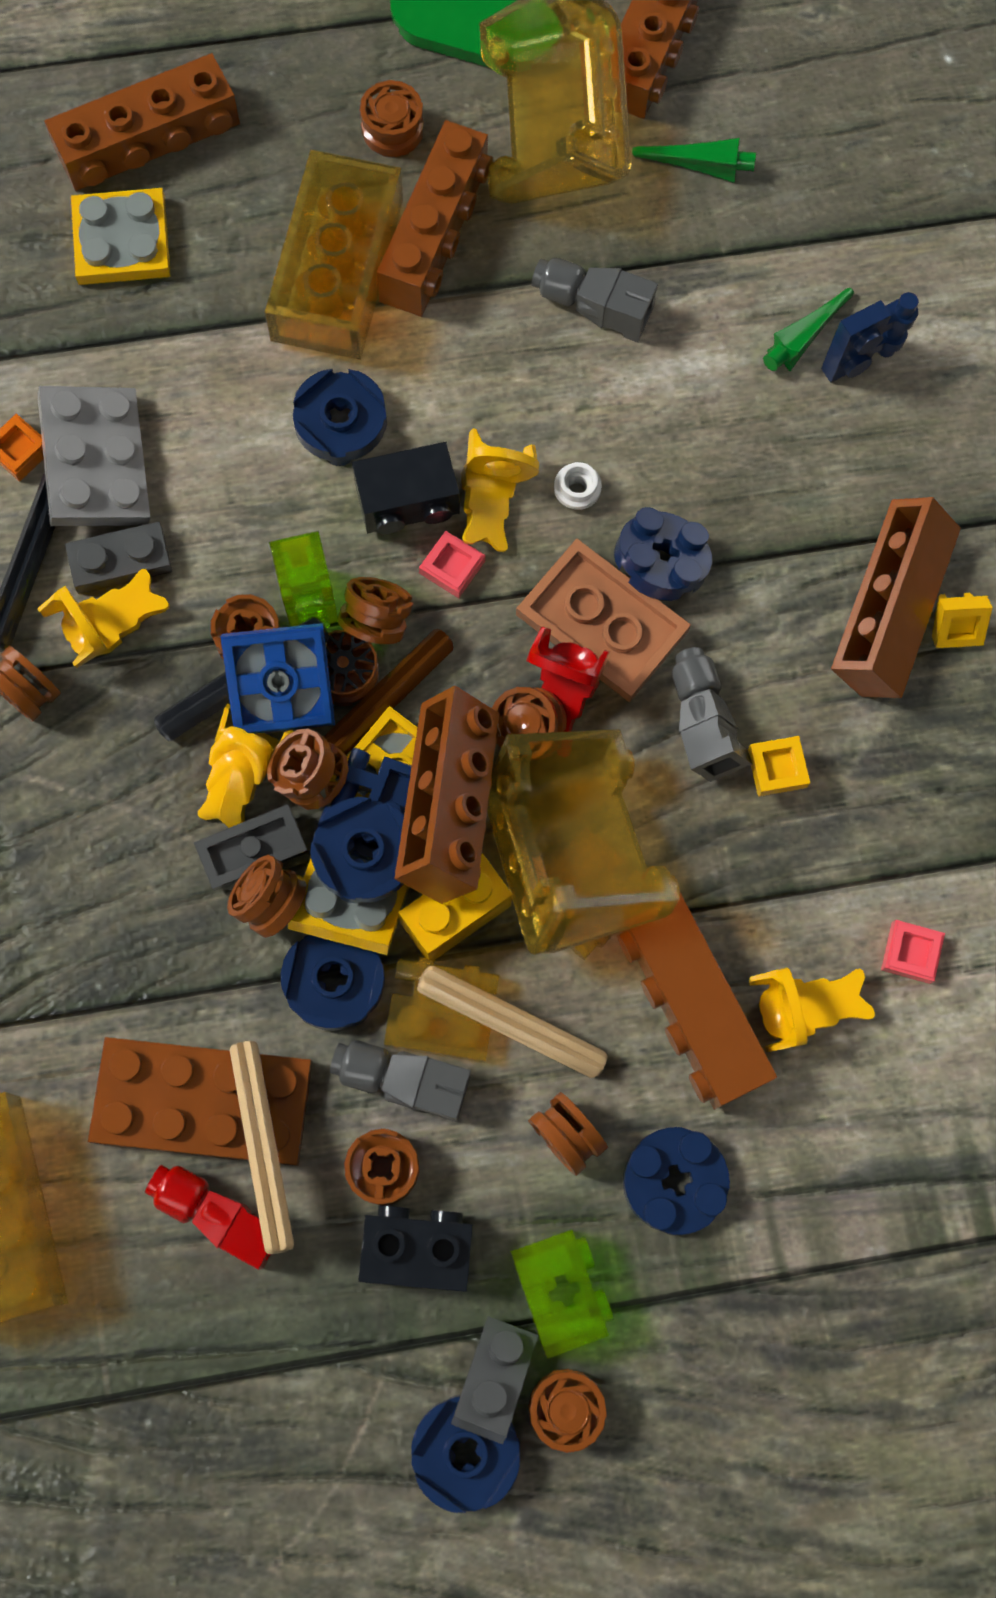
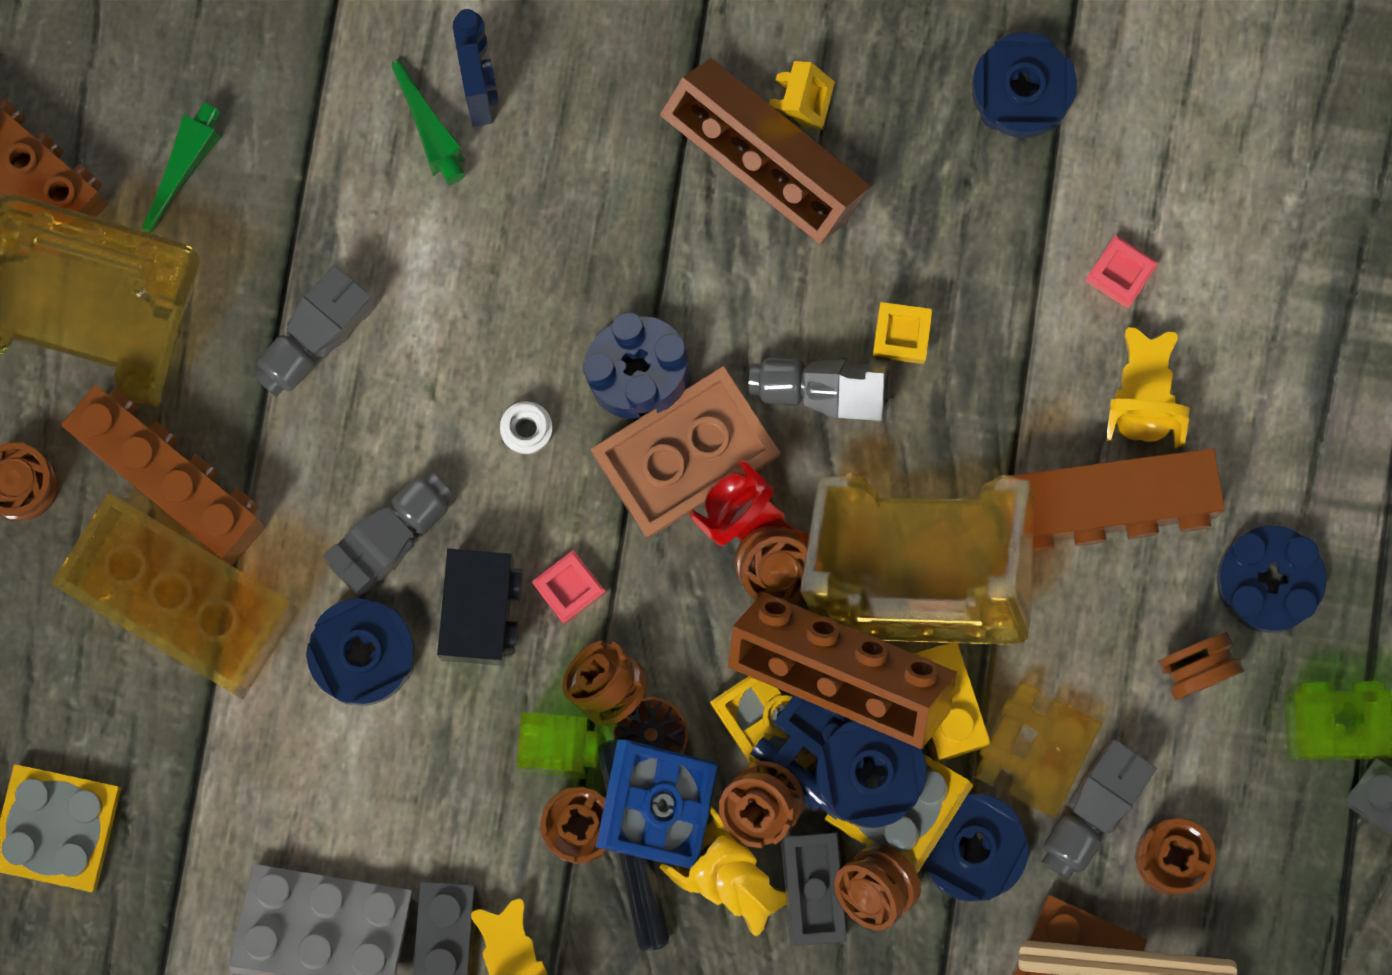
camera: 70 degrees left, 5 degrees up
reddish brown axle [324,628,453,764] -> none
black brick [358,1205,473,1292] -> none
tan axle [417,966,608,1078] -> none
yellow hair [461,428,540,552] -> none
none -> dark grey piece [323,473,453,599]

